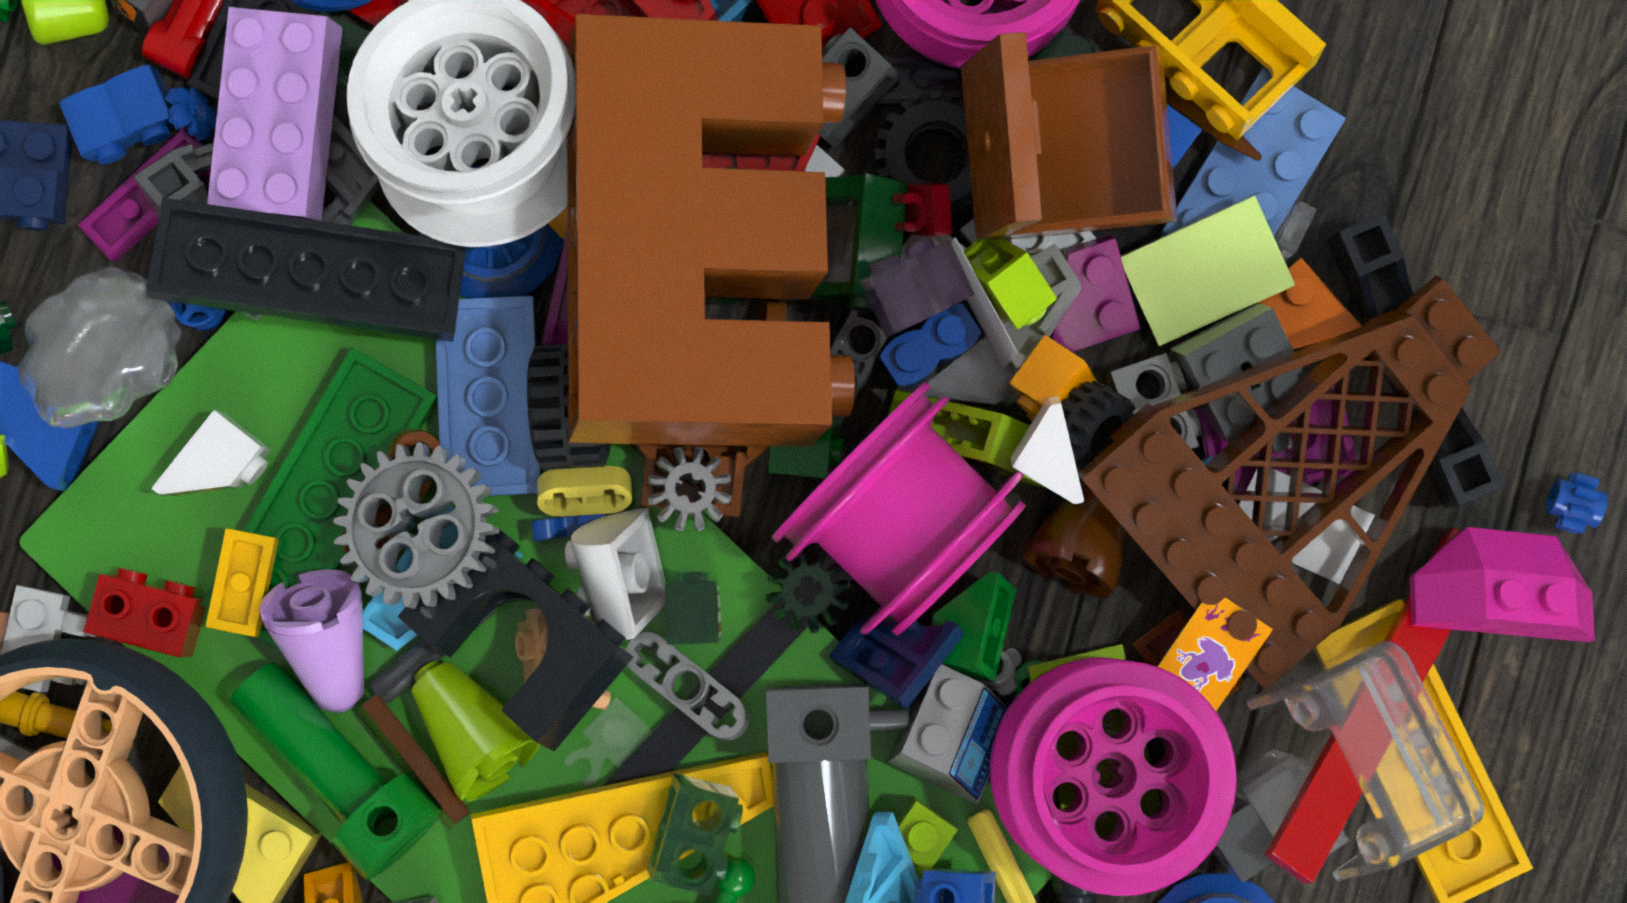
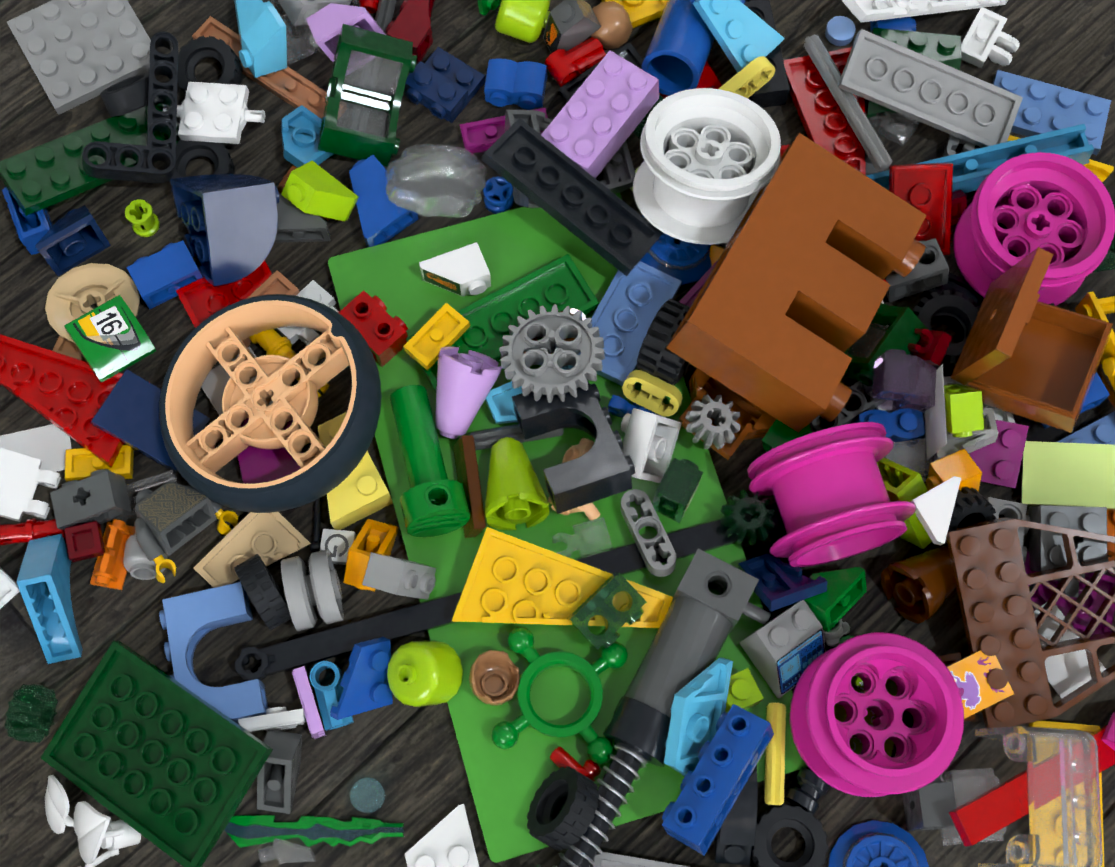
camera: 30 degrees right, 15 degrees down
blue plant [165,87,217,142] -> none

